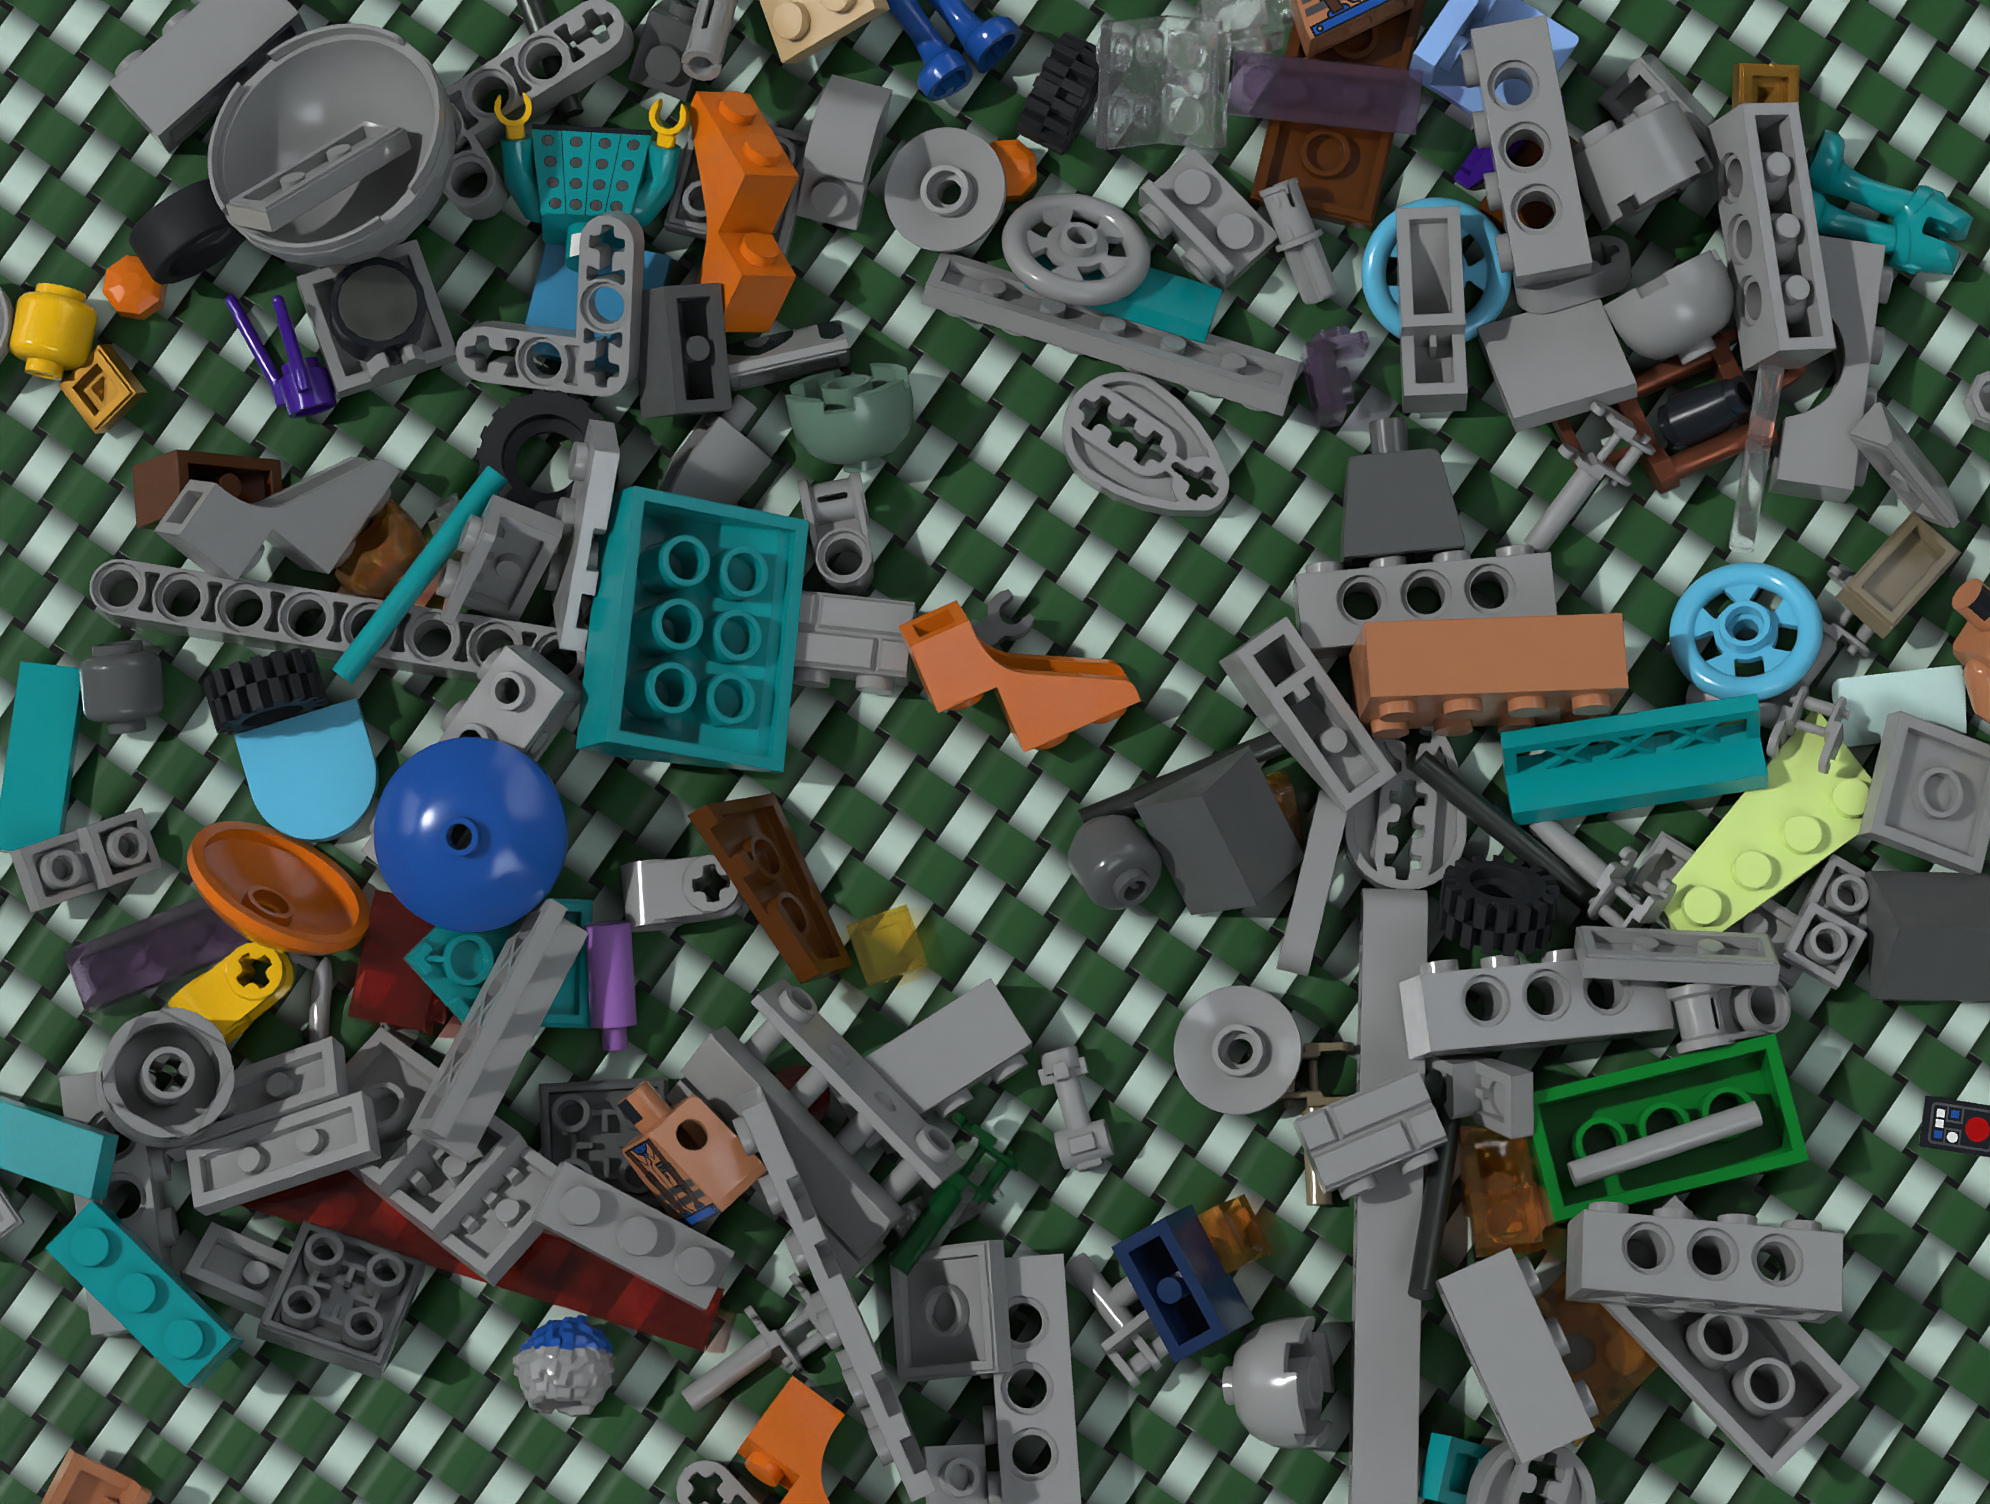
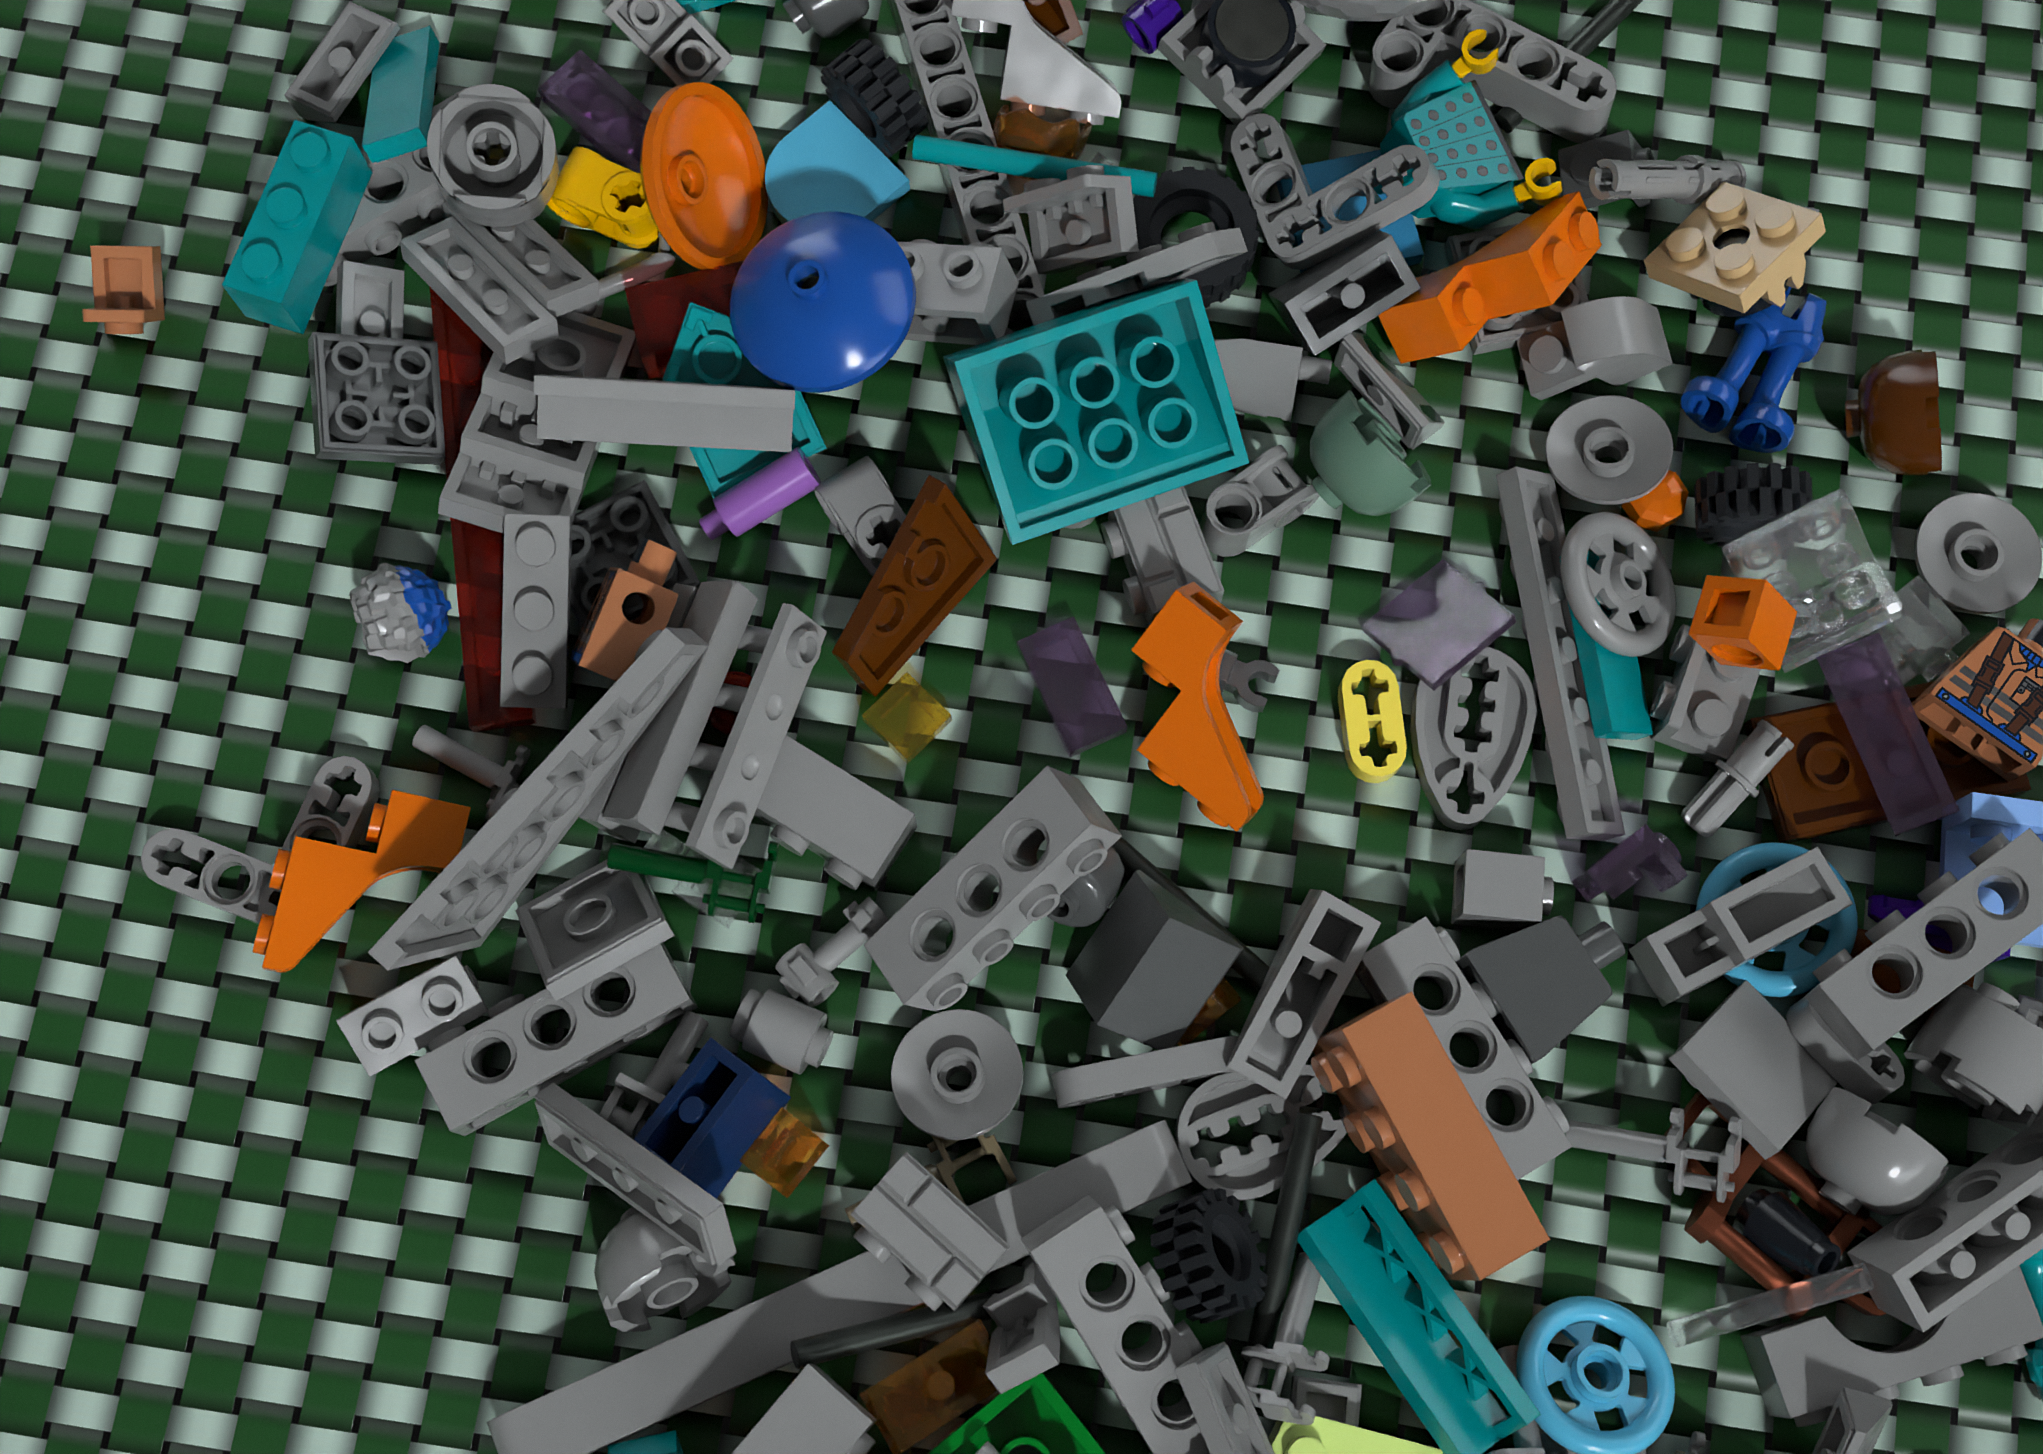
camera: 60 degrees right, 5 degrees down
none -> light grey tile [534,1083,737,1267]
none -> light grey brick [730,989,834,1075]
none -> light grey brick [864,766,1122,1012]
none -> clear purple tile [1017,616,1128,758]
none -> light yellow beam [1337,660,1407,783]
none -> piece [1362,559,1516,691]
none -> light grey brick [1451,849,1554,931]
none -> orange brick [1688,575,1797,671]

